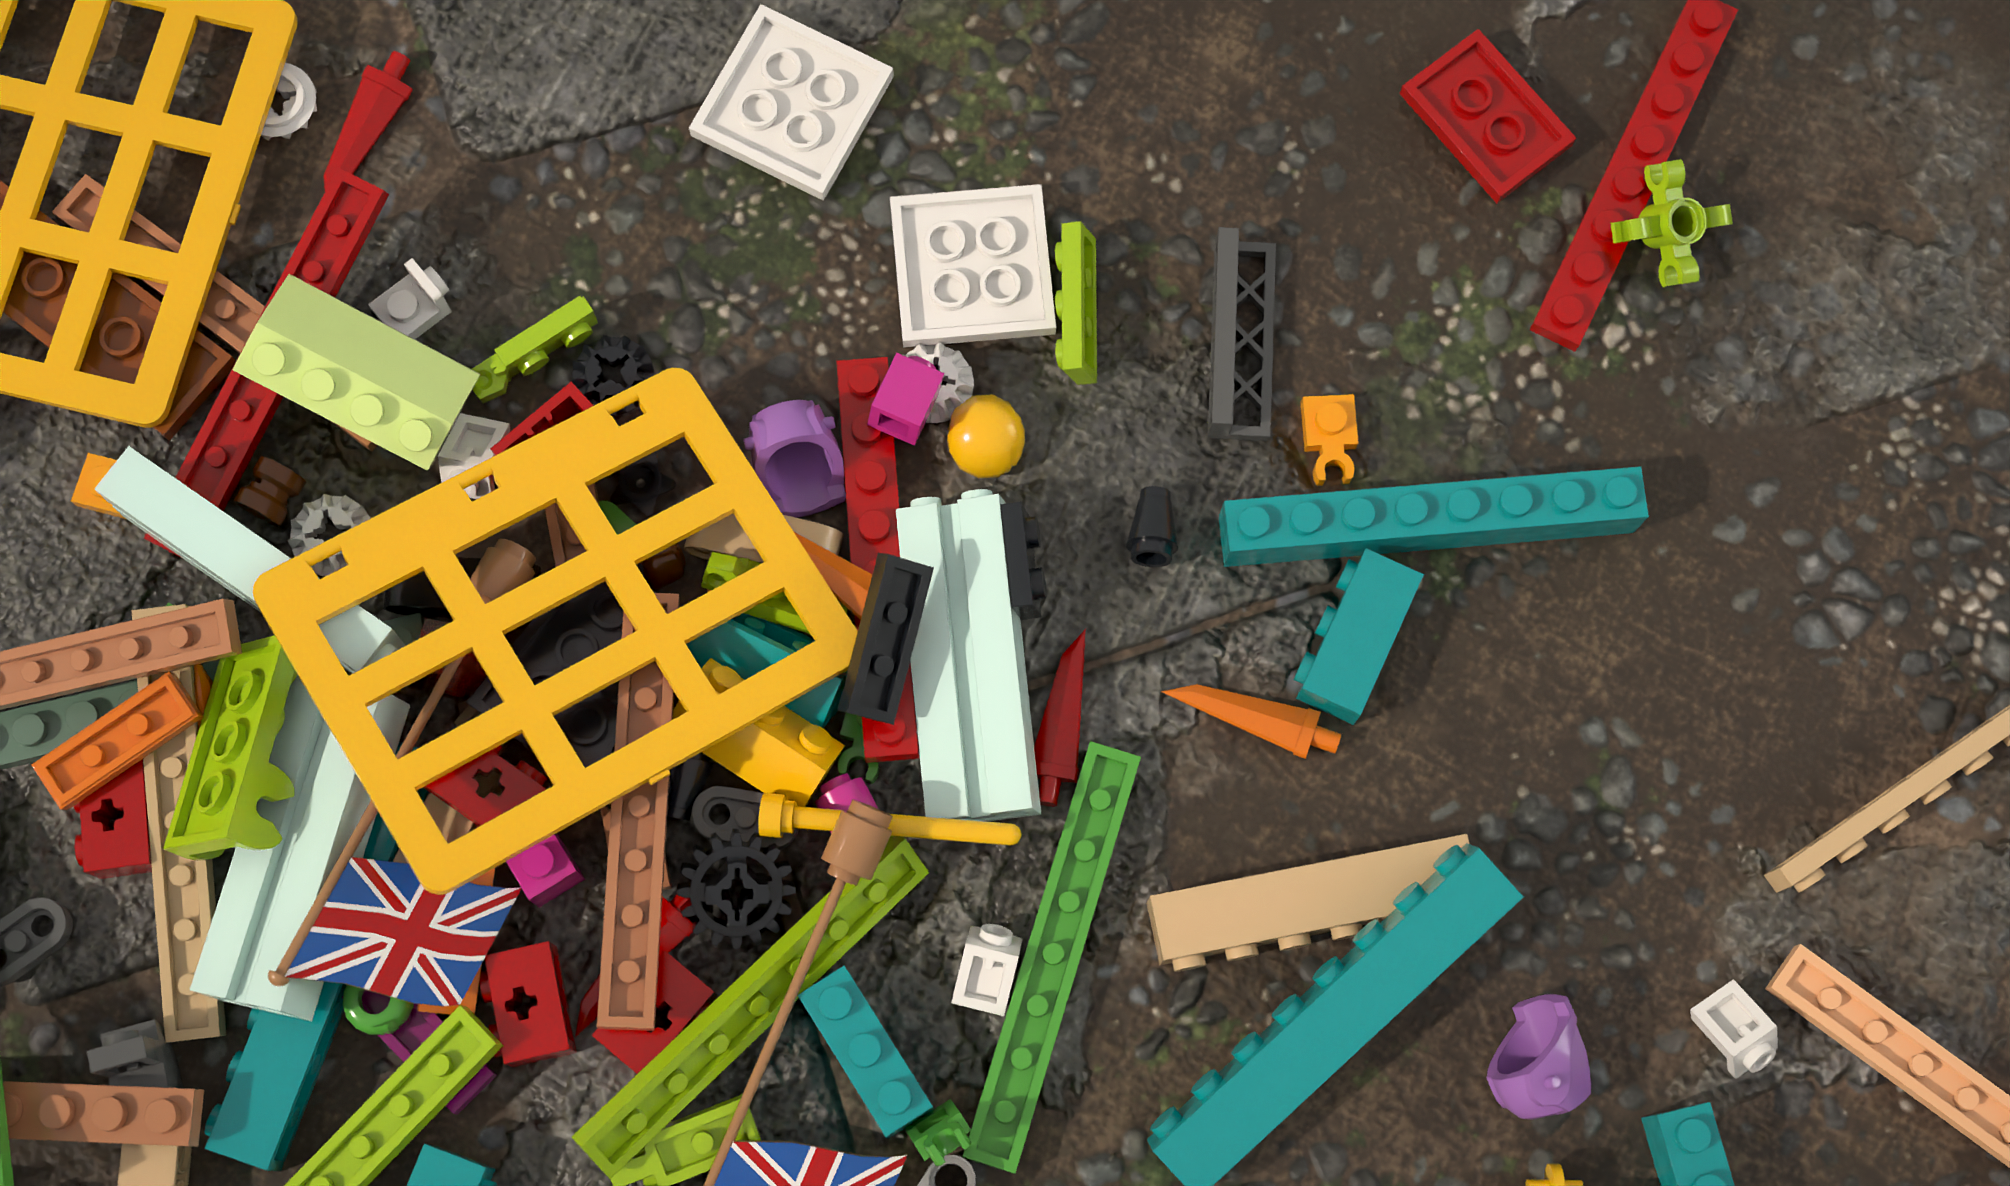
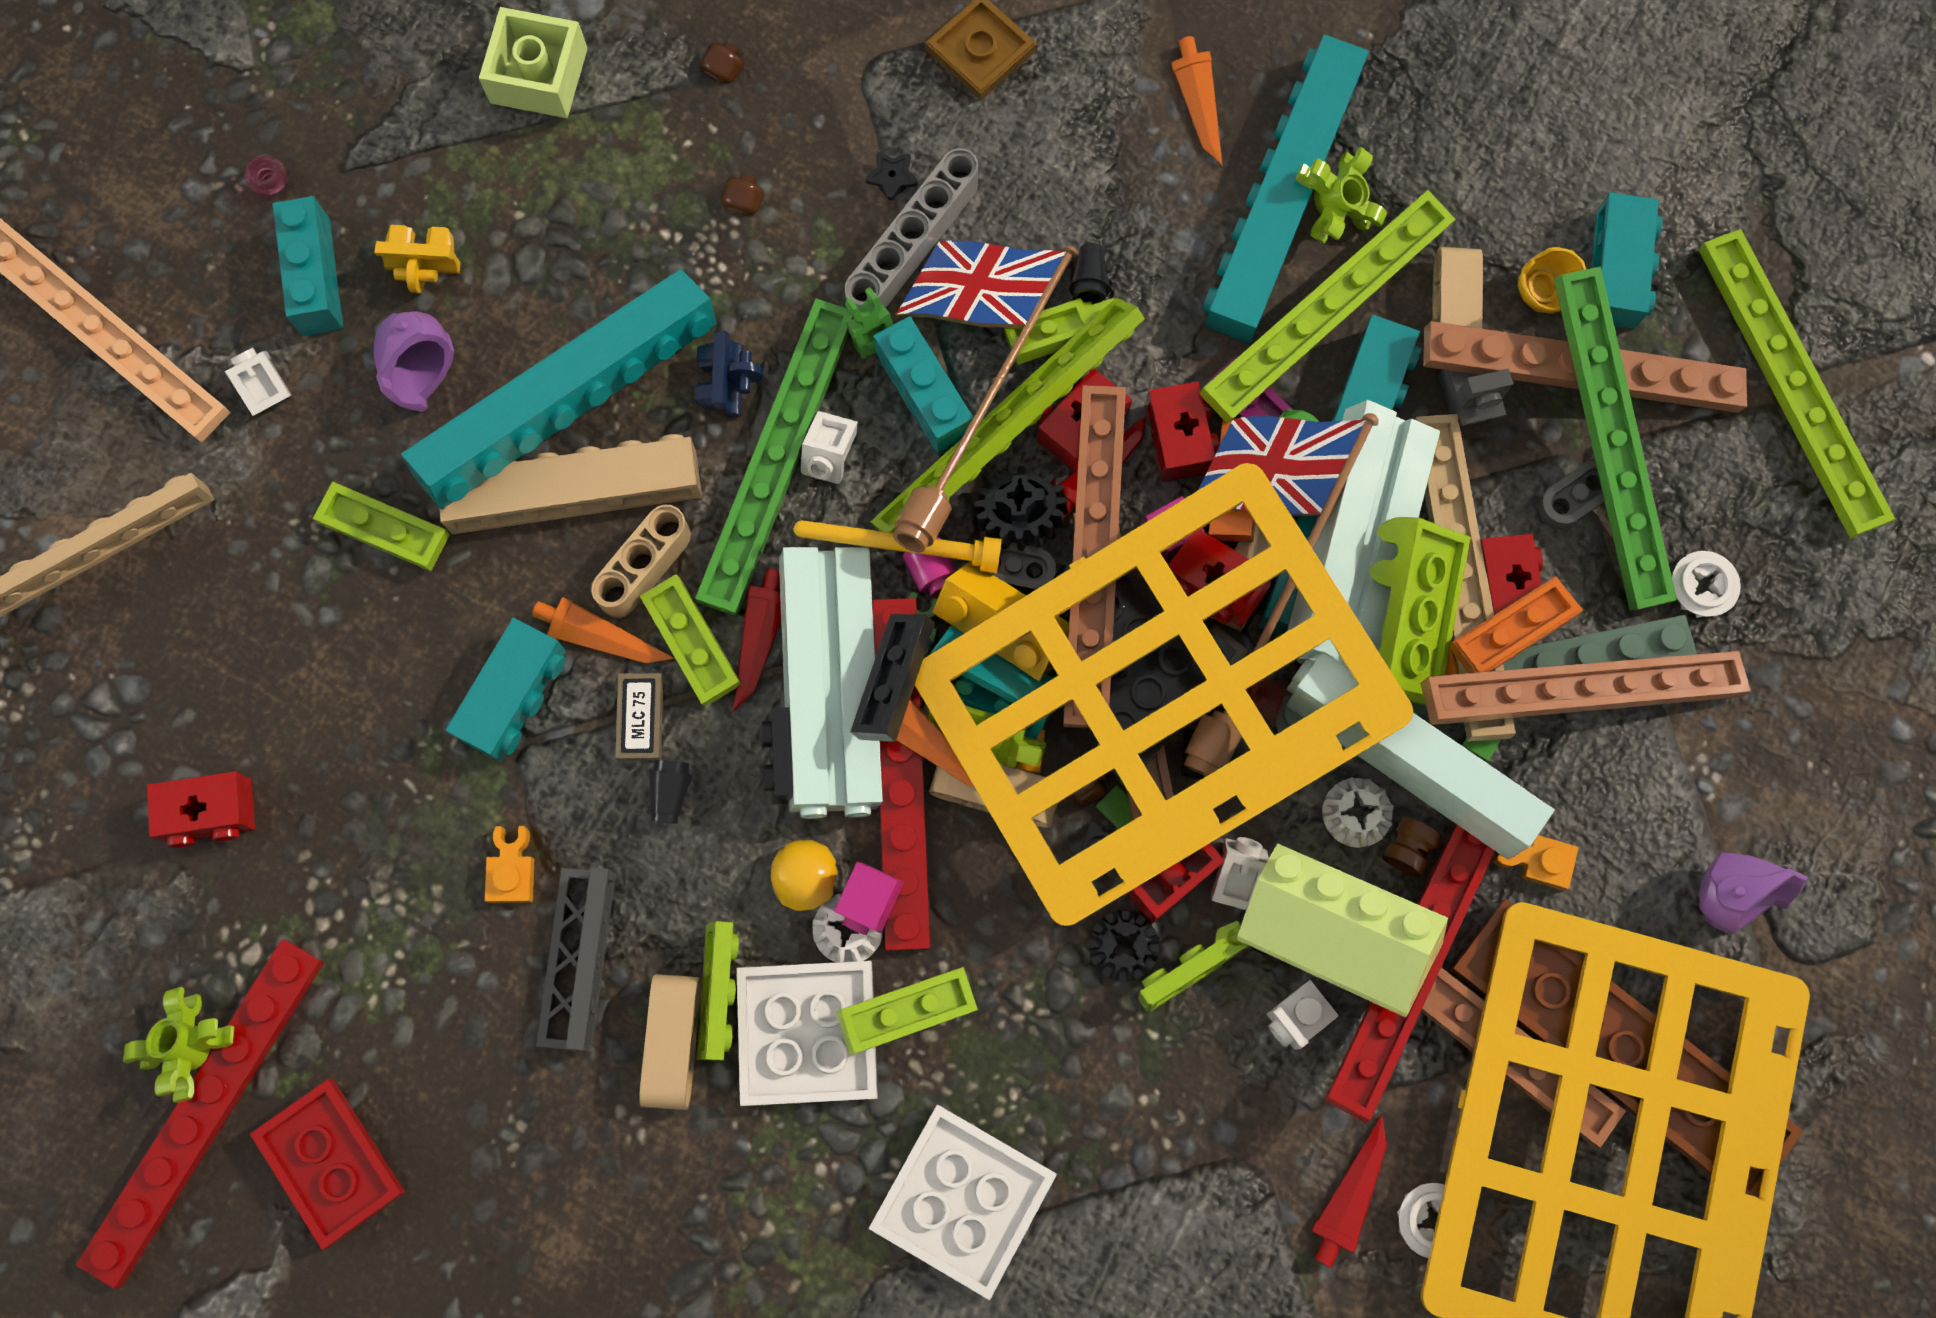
camera: 175 degrees left, 0 degrees up
medium lavender helmet [743,400,846,518] -> none
teal brick [1218,467,1649,567] -> none
none -> red brick [147,771,255,848]
none -> lime plate [313,481,450,572]
none -> tan beam [591,505,691,618]
none -> tile [615,673,663,761]
none -> lime plate [640,574,742,707]
none -> tan beam [640,974,701,1110]
none -> dark blue hips [694,331,763,417]
none -> lime plate [836,967,978,1055]

